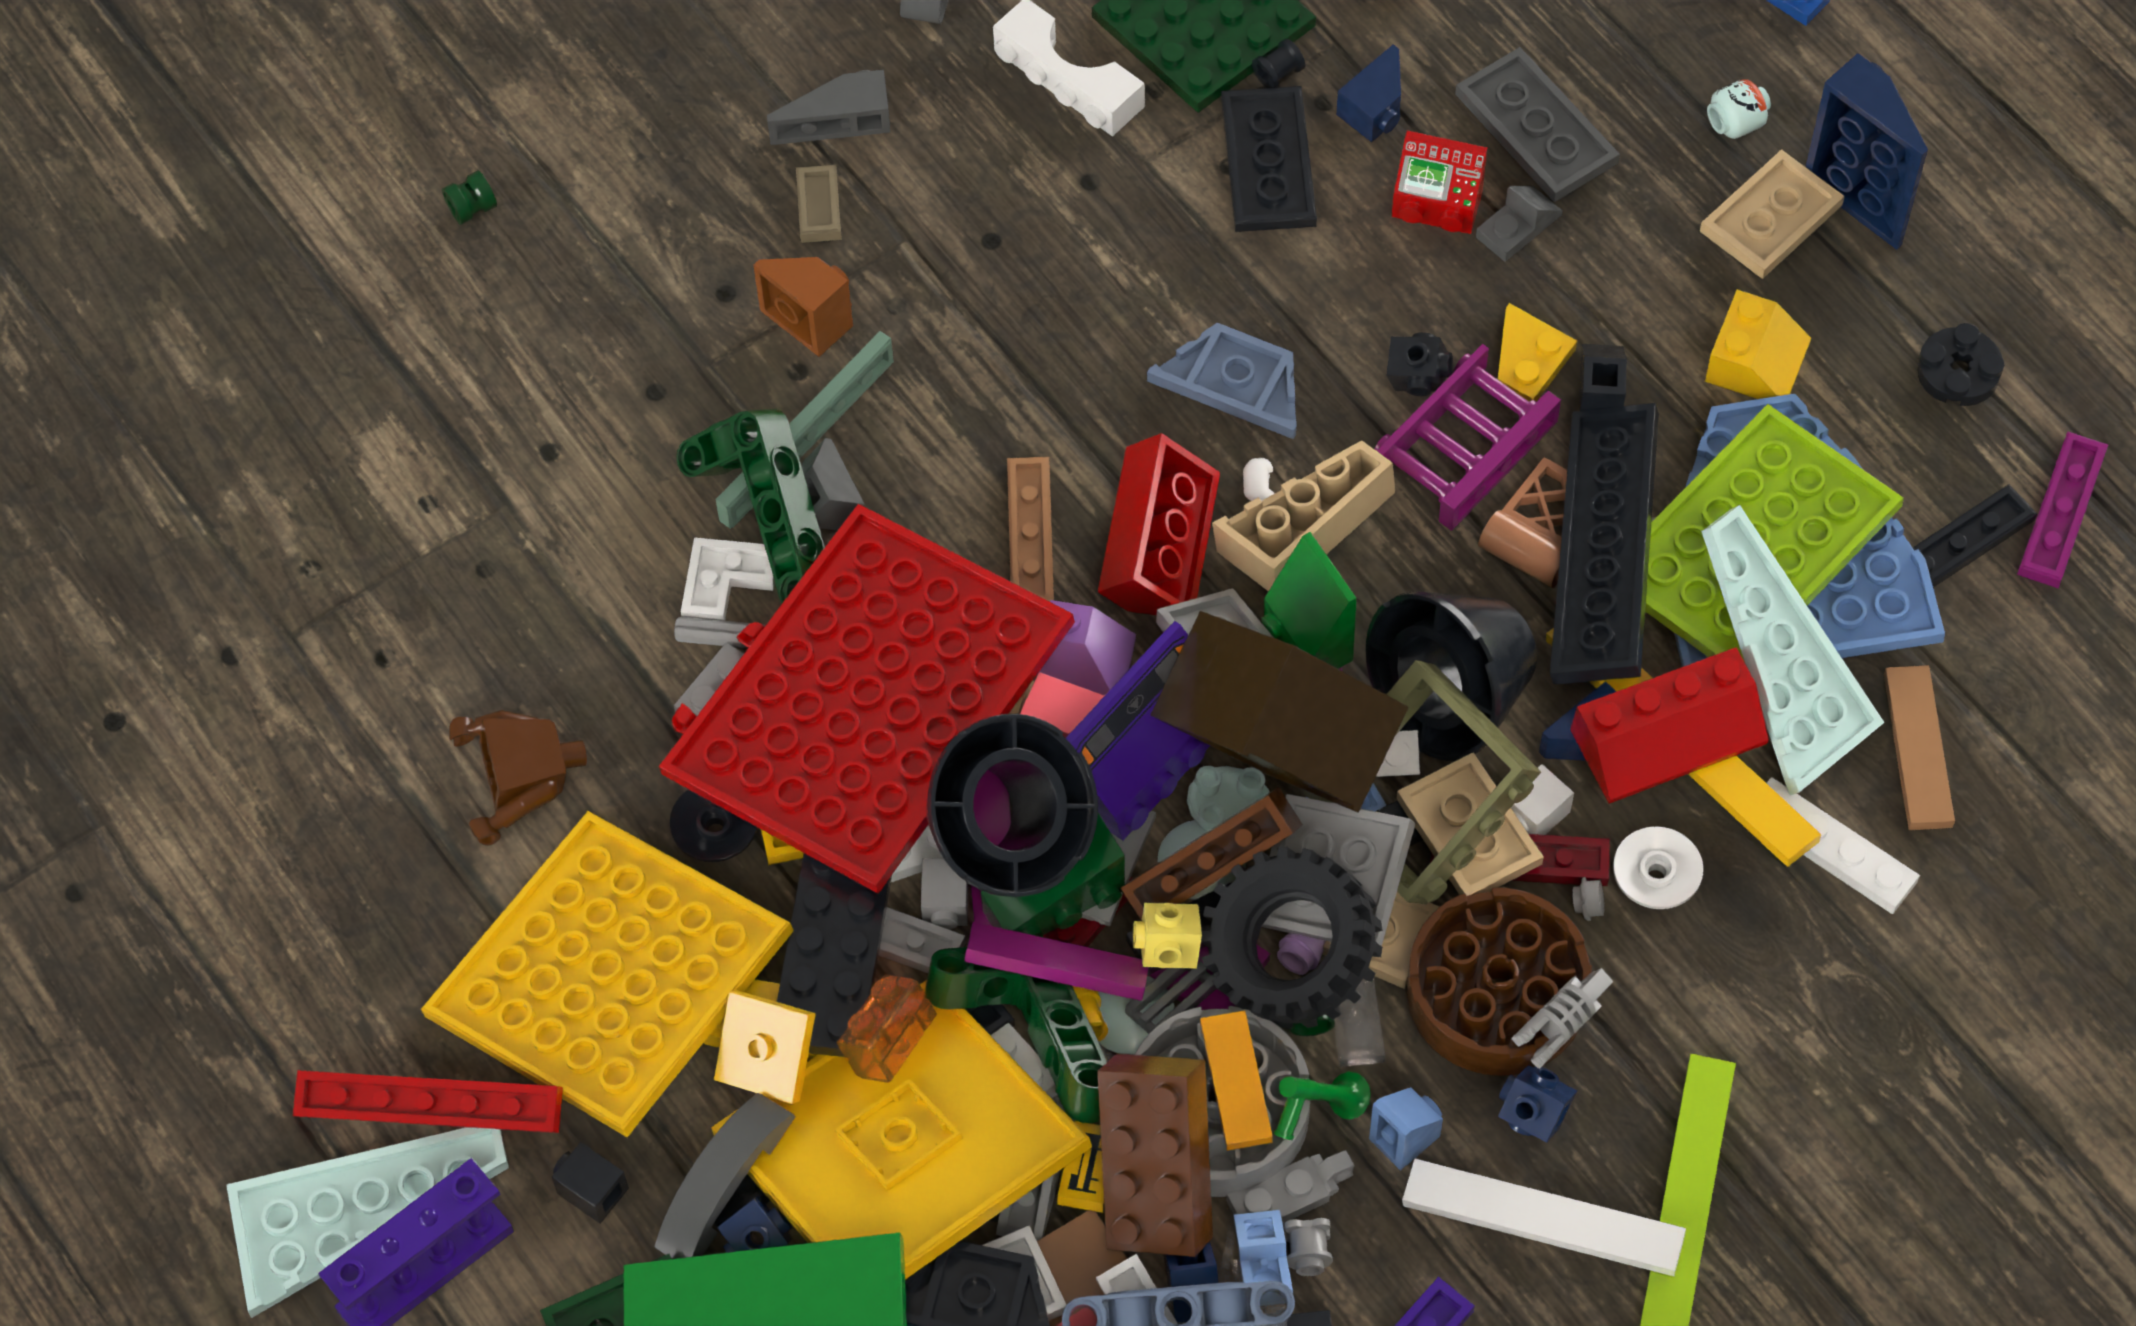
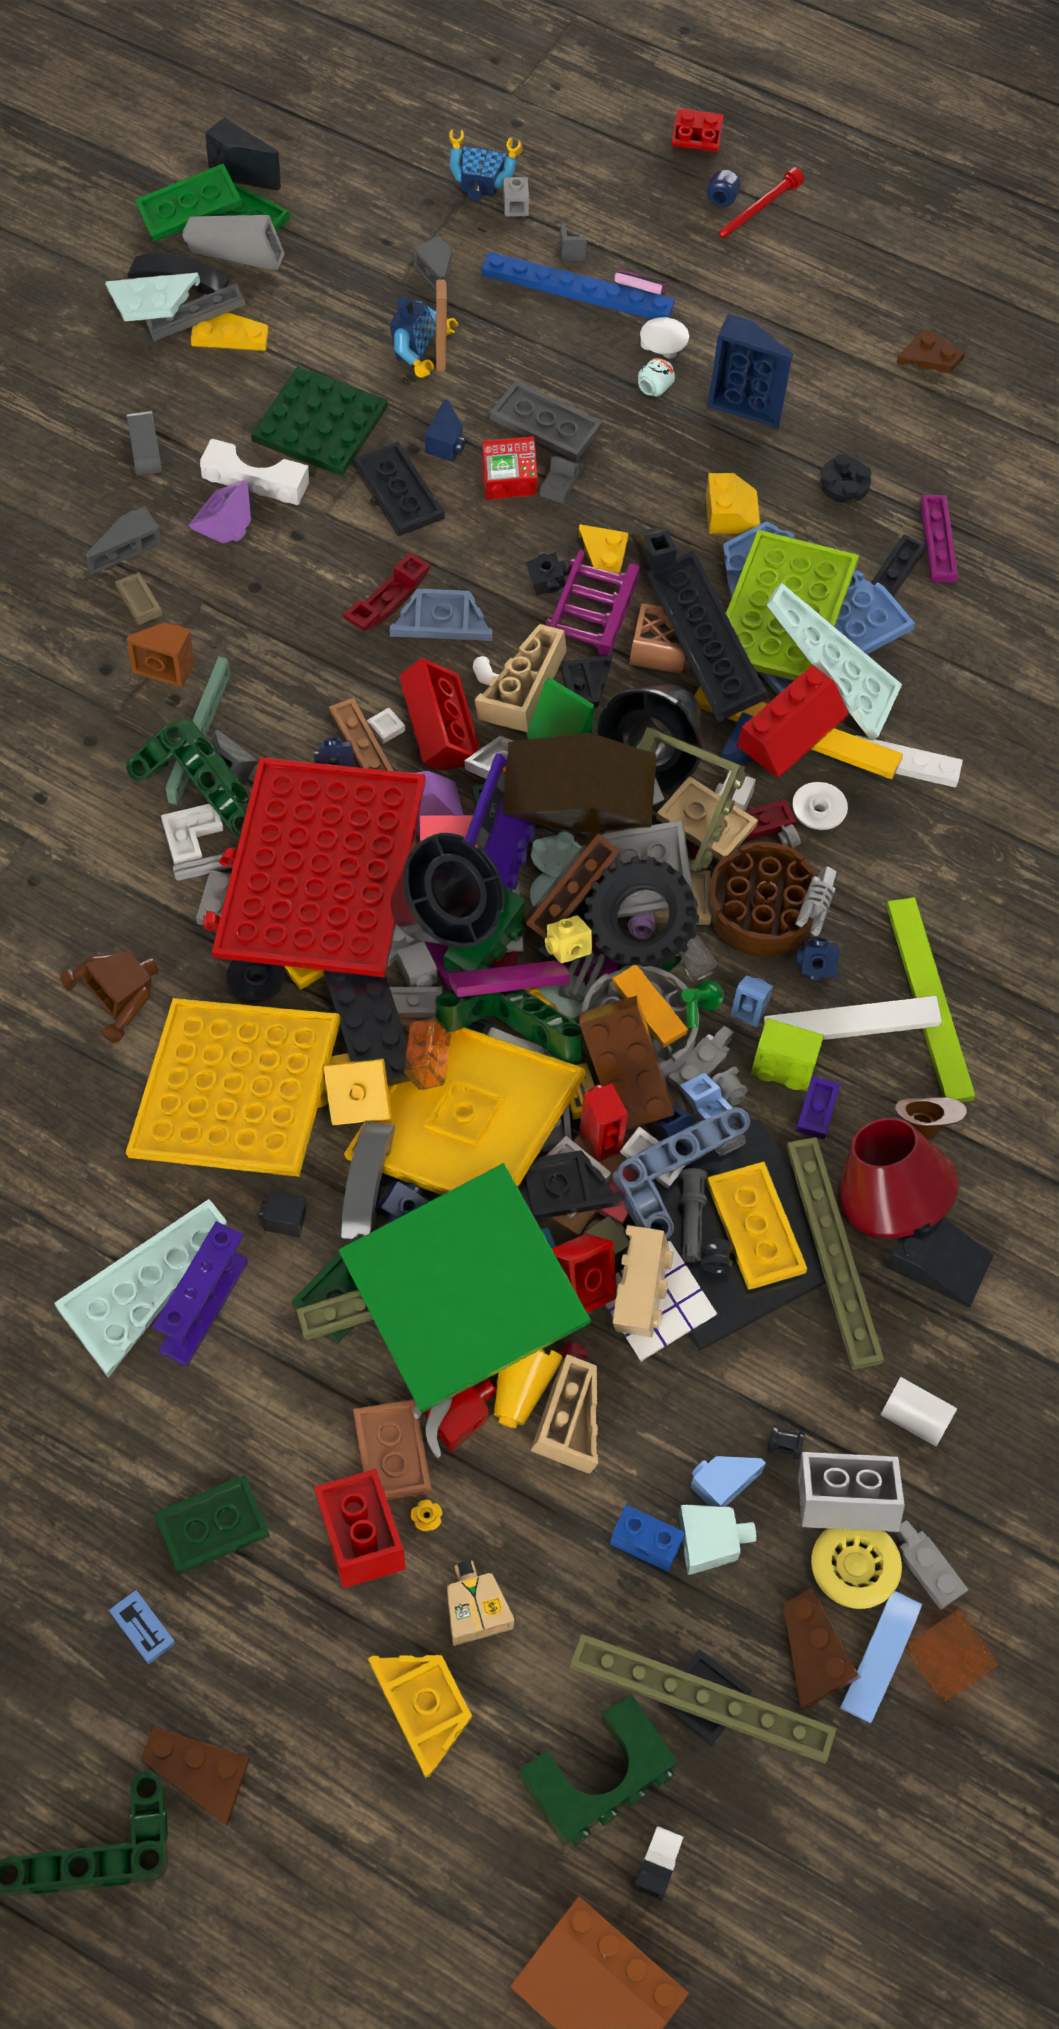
camera: 30 degrees left, 0 degrees up
red plate [293,1070,563,1133] -> none
black bush [1252,39,1305,88] -> none
tan plate [1700,149,1844,279] -> none
medium nougat tile [1884,665,1955,830] -> none
none -> medium lavender slope [188,480,251,543]
none -> dark blue brick [314,738,354,767]
none -> dark red slope [343,552,430,631]
none -> white tile [367,708,405,744]
none -> black wing [561,654,612,708]
none -> red brick [579,1083,628,1162]
none -> white dish [640,317,689,359]
none -> lime brick [751,1018,824,1091]

